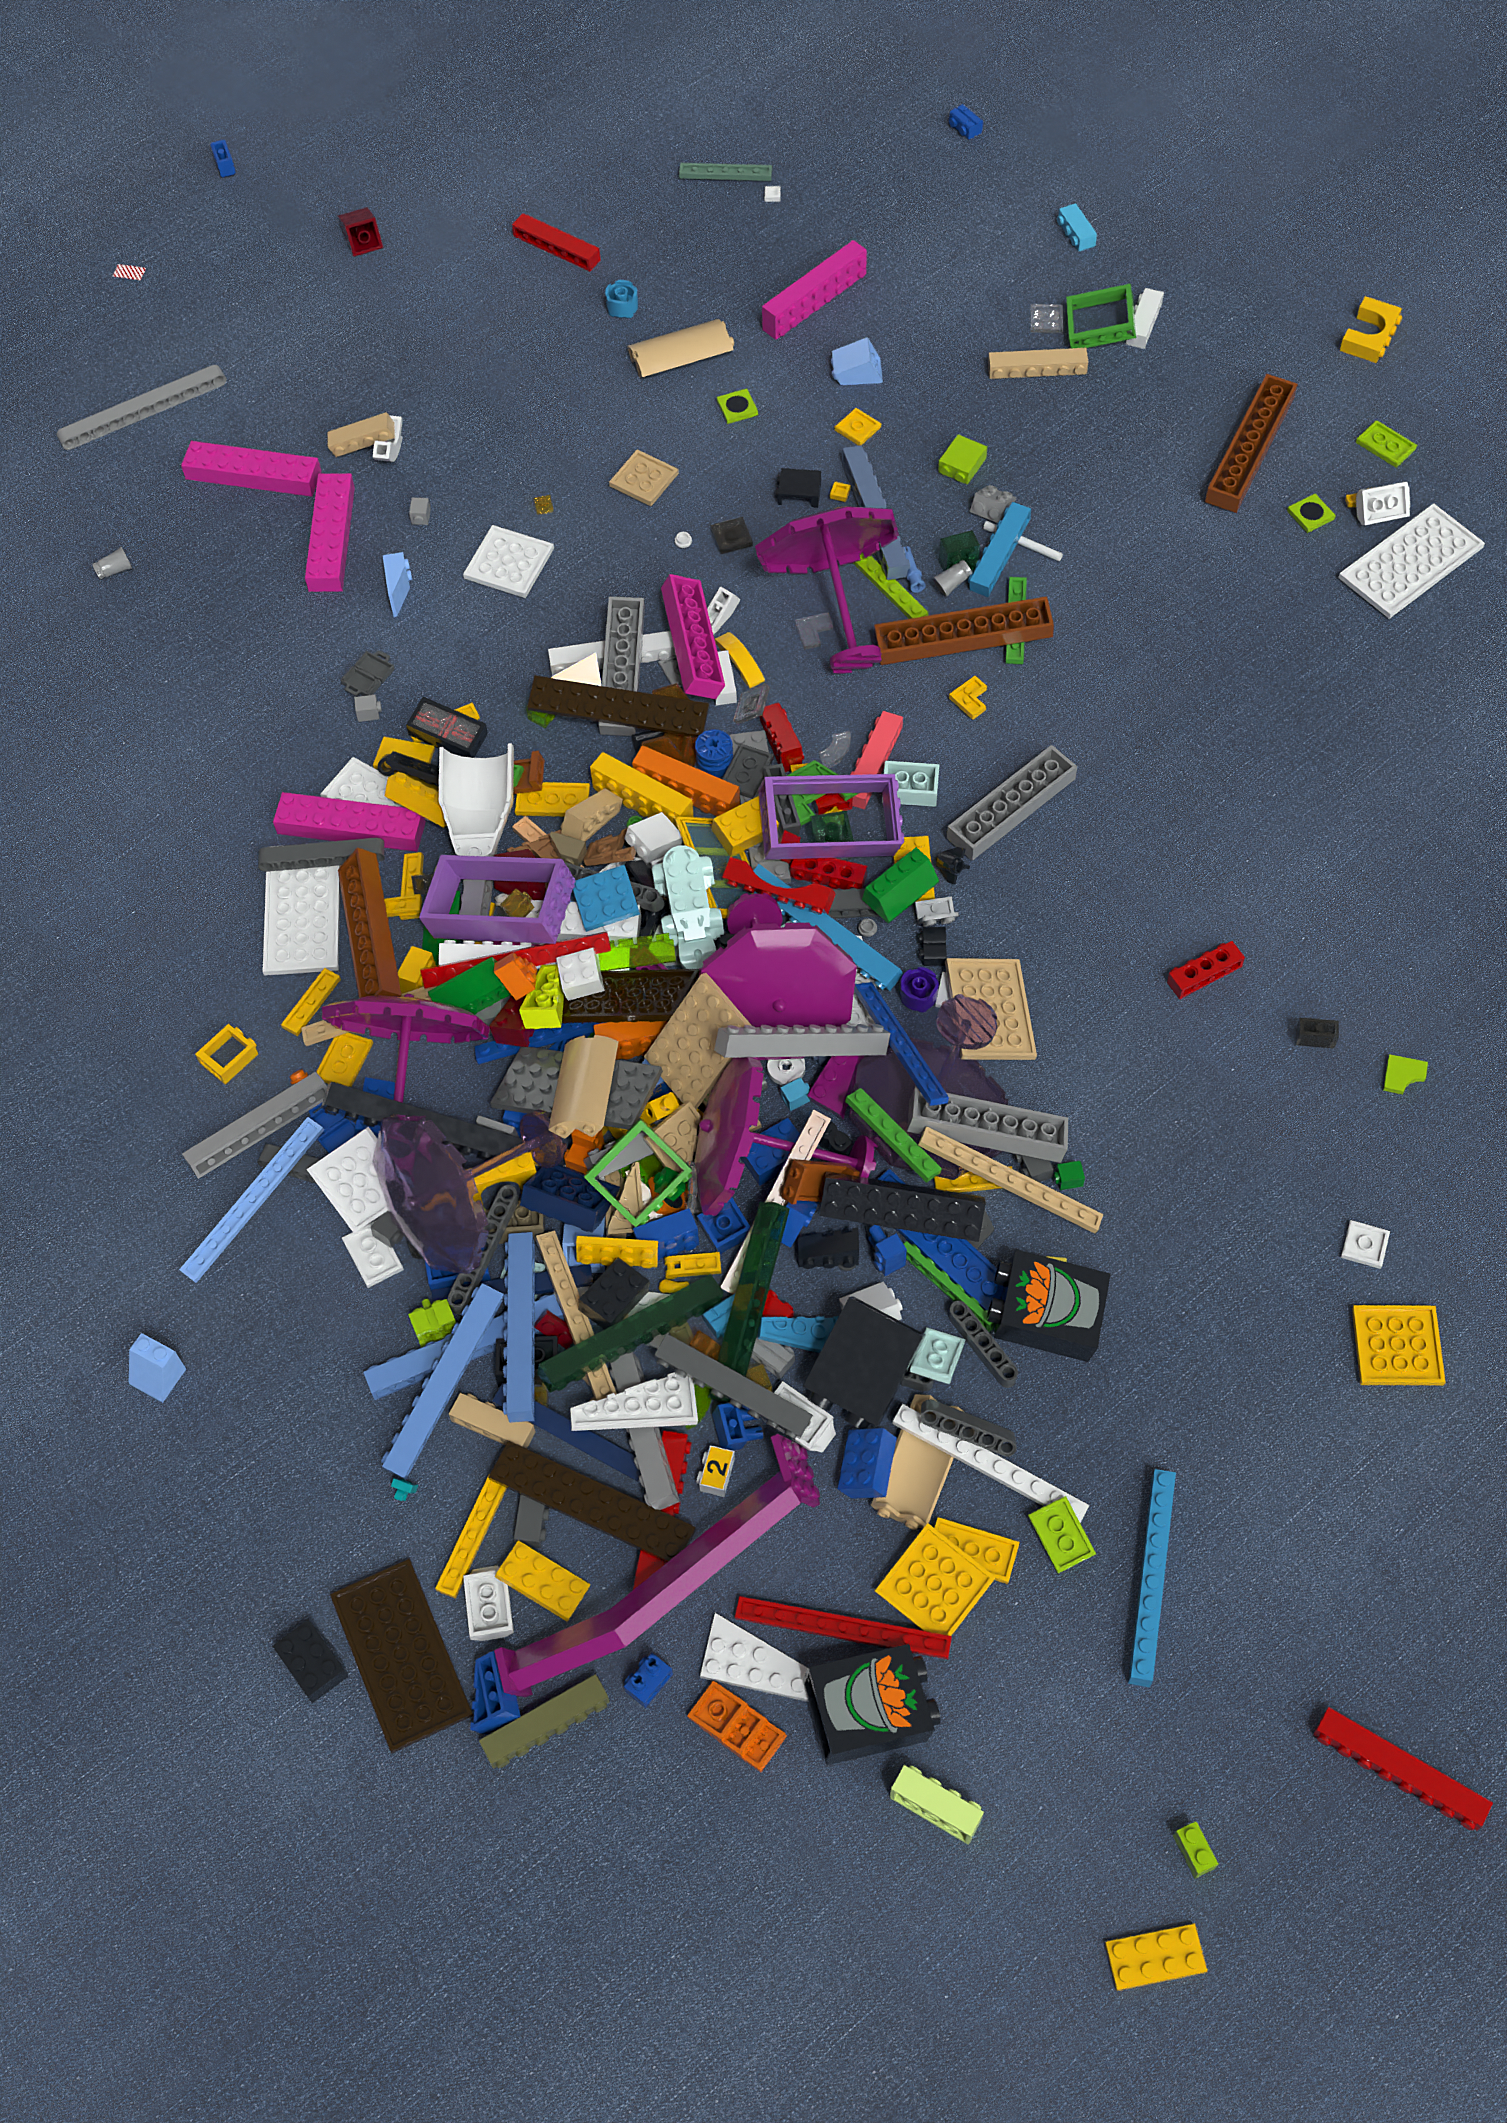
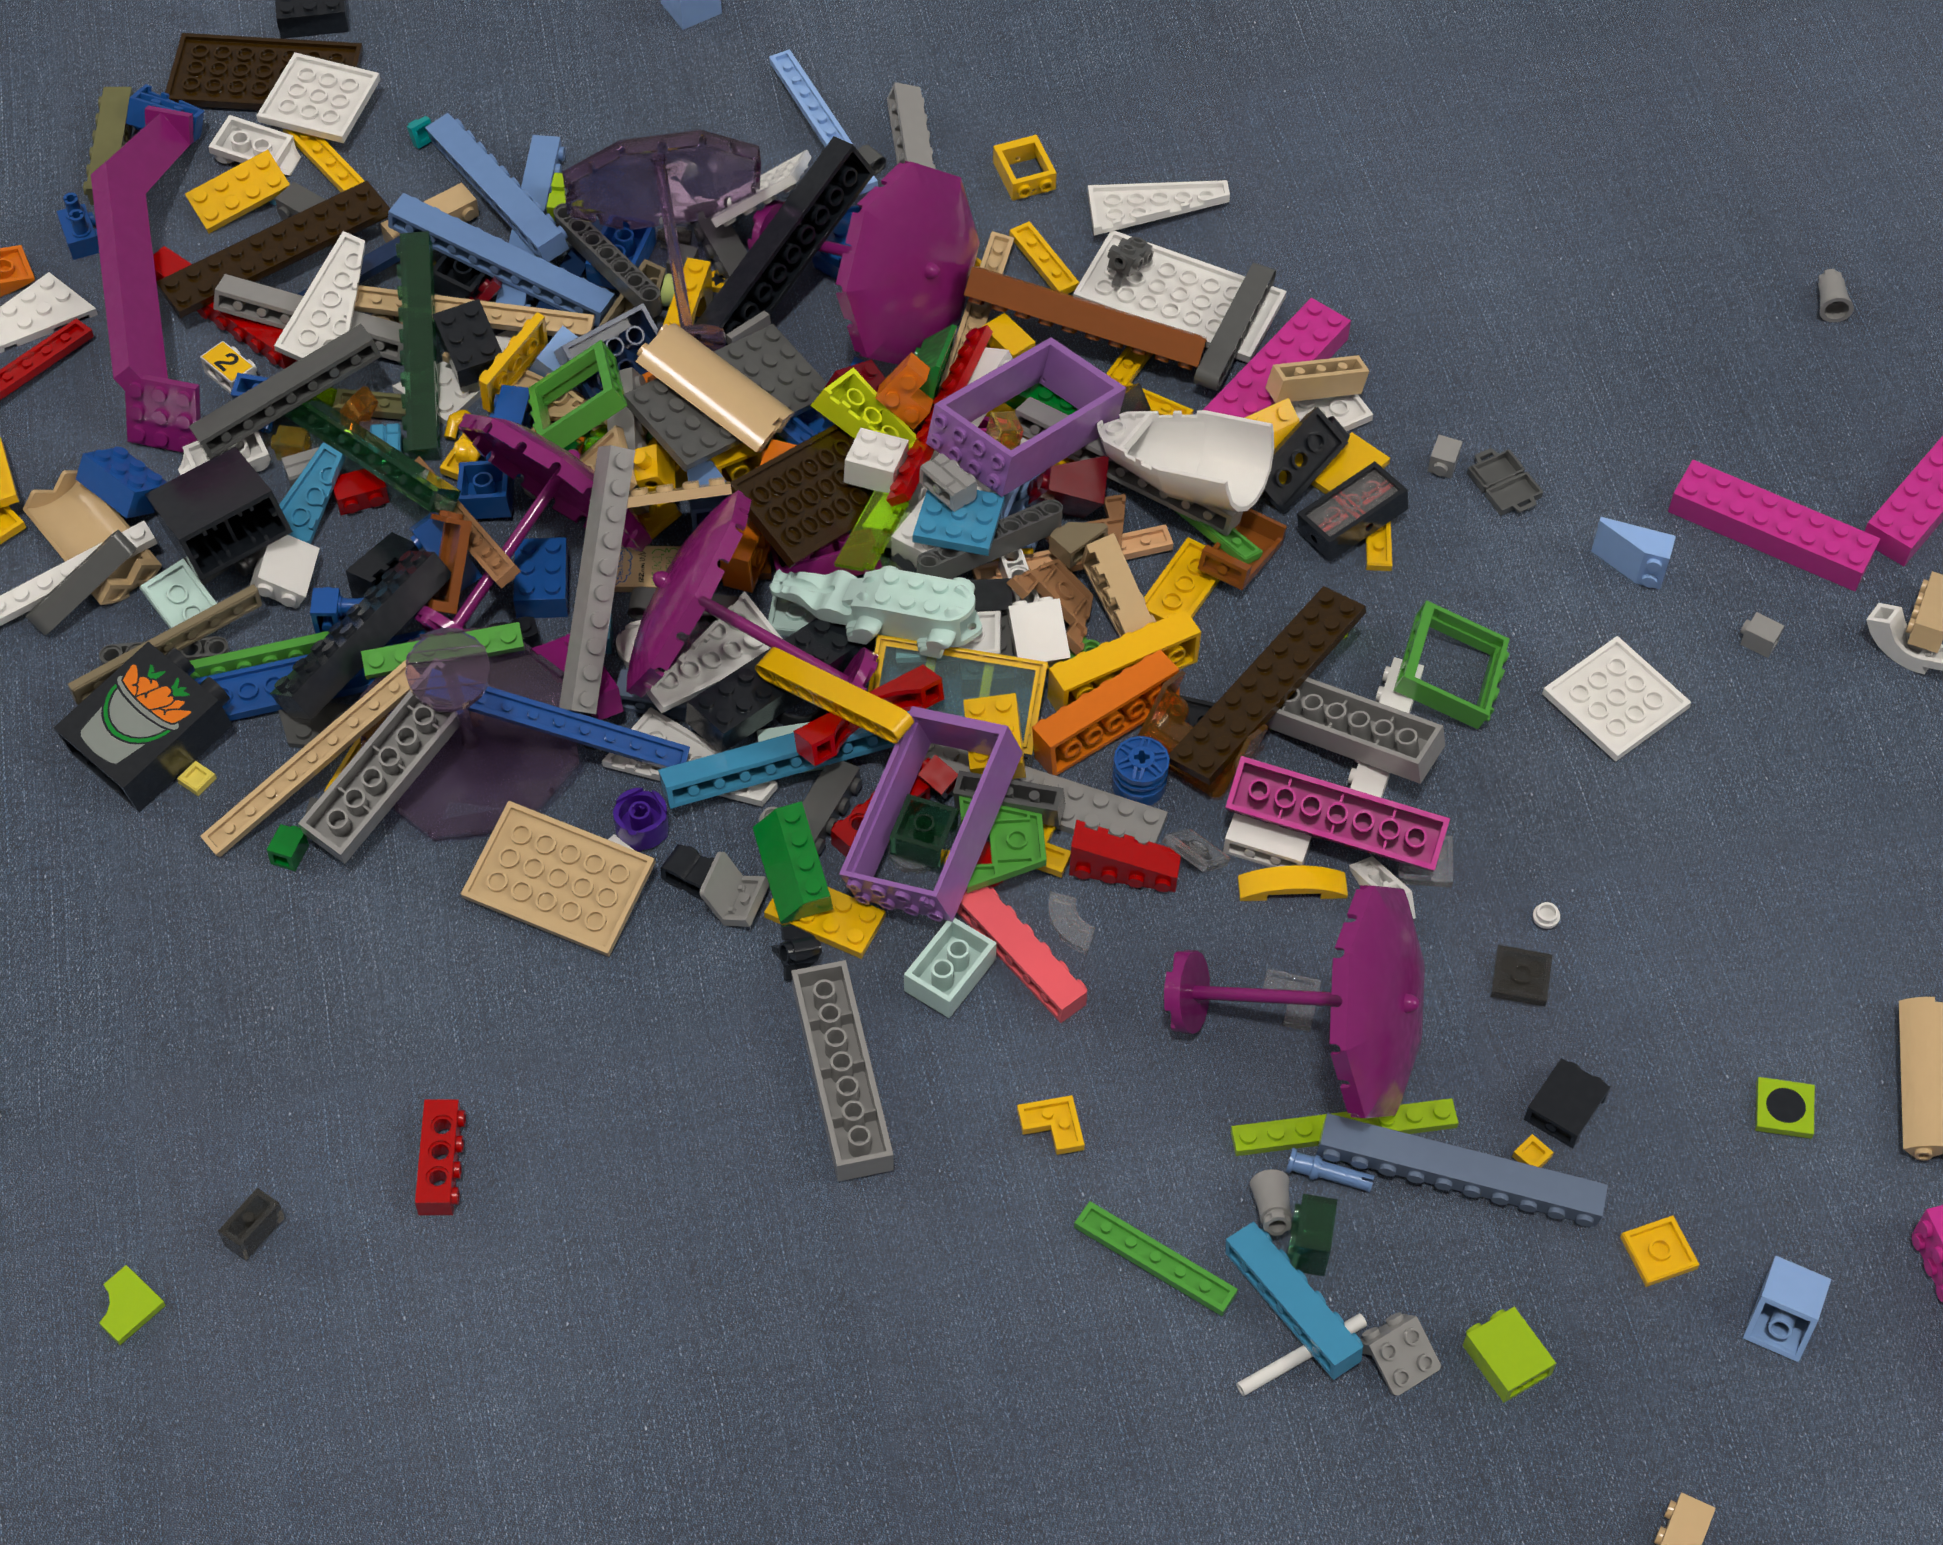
camera: 115 degrees right, 5 degrees down
clear yellow plate [534,495,554,515] -> none
wedge [551,653,602,686] -> none
tan plate [609,450,679,506] -> none
dark grey tile [723,743,774,799] -> none
dark orange brick [874,596,1054,665] -> none
none -> dark tan tile [68,584,262,705]
none -> white plate [256,52,381,143]
none -> yellow arm [454,437,481,463]
none -> yellow beam [755,647,914,743]
none -> light grey brick [919,453,977,512]
none -> white wing [1088,180,1230,236]
none -> dark grey brick [1107,237,1154,287]
none -> tan brick [1265,355,1369,403]
none -> bright green window [1393,600,1510,729]

